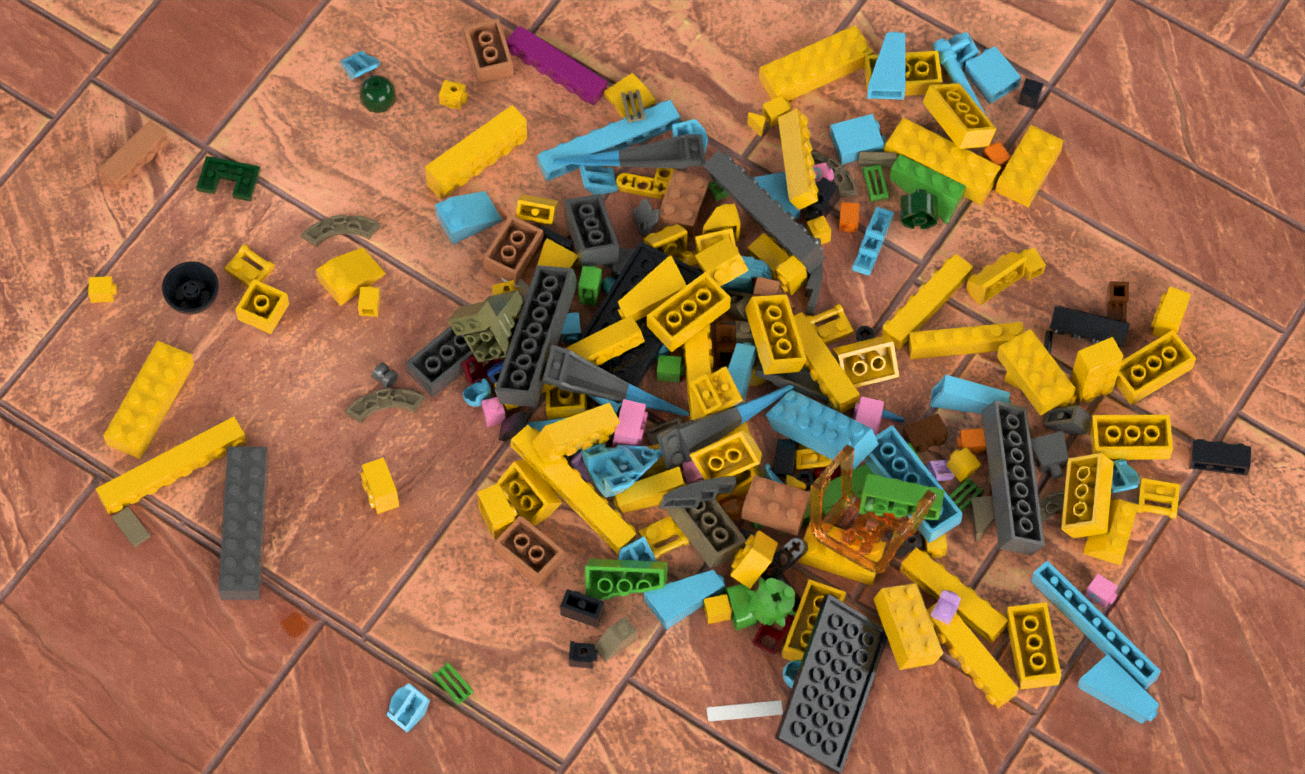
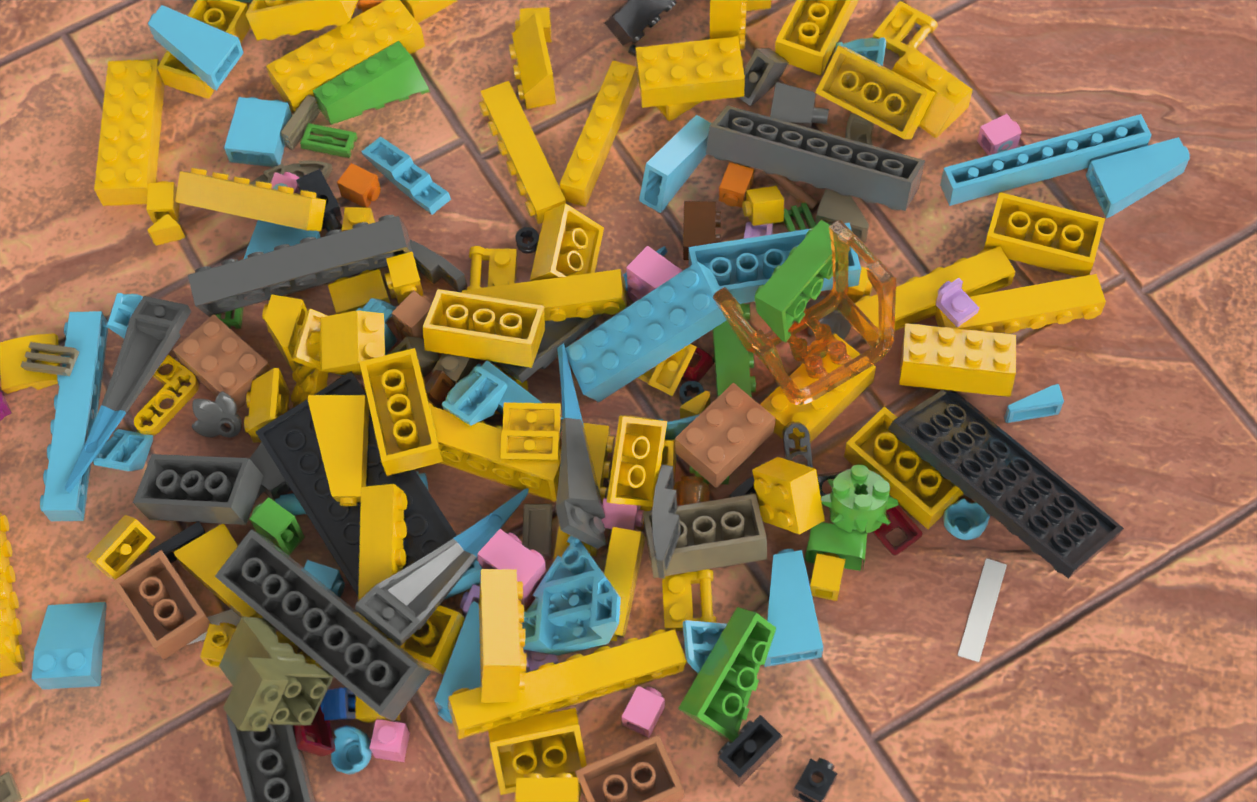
camera: 60 degrees left, 0 degrees up
black slope [498,412,528,442] -> none
dark tan slope [595,617,637,662] -> none
bright green brick [657,355,685,383] -> none
black slope [773,439,798,477] -> none
dark green brick [900,189,938,229] -> none
none -> medium azure slope [442,366,508,426]
none -> bright pink brick [622,686,665,738]
none -> medium azure slope [1004,384,1064,423]

